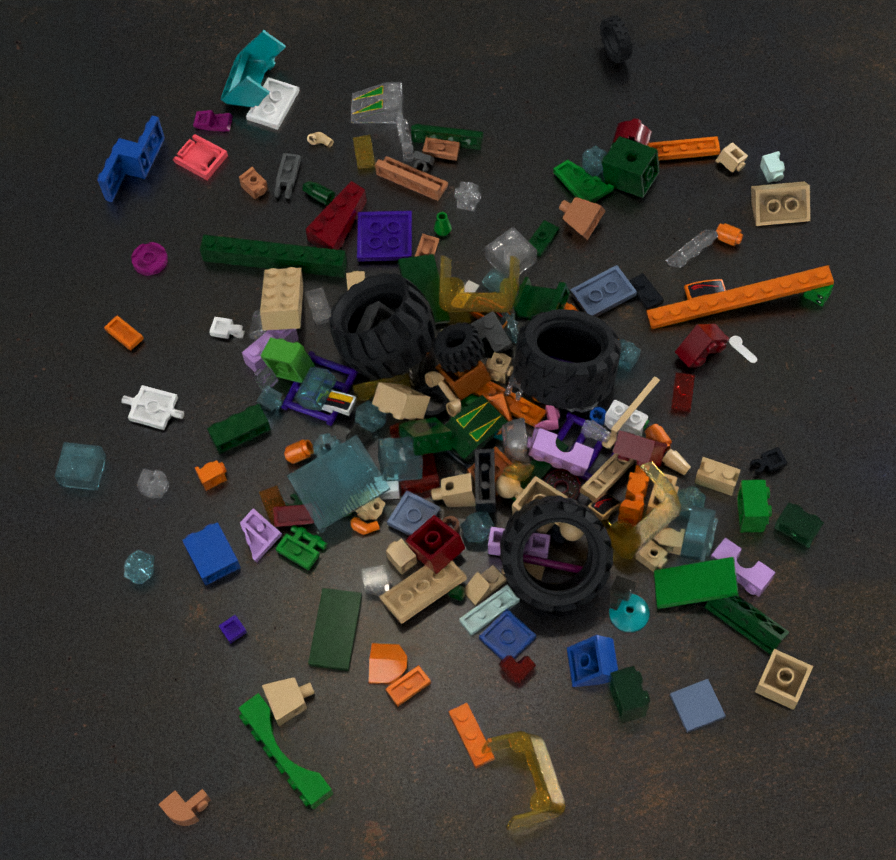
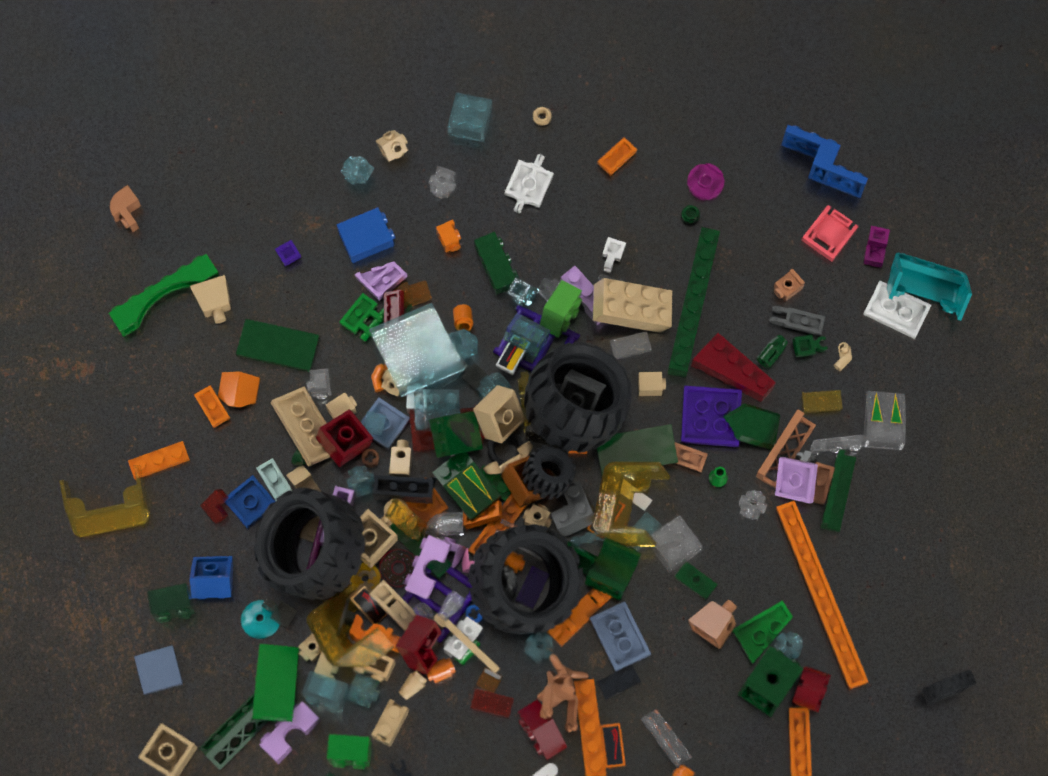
camera: 90 degrees right, 10 degrees up
none -> pearl dark grey piece [336,597,356,636]
none -> clear light blue tile [364,411,387,436]
none -> tan brick [376,130,408,162]
none -> clear tile [413,602,433,619]
none -> clear orange tile [476,667,503,694]
none -> tan plate [533,107,551,125]
none -> nougat piece [537,654,589,732]
none -> dark green plate [681,205,700,224]
none -> dark green tile [723,403,780,450]
none -> lavender plate [775,457,818,503]
none -> orange plate [776,500,868,690]
none -> dark green plate [792,335,828,357]

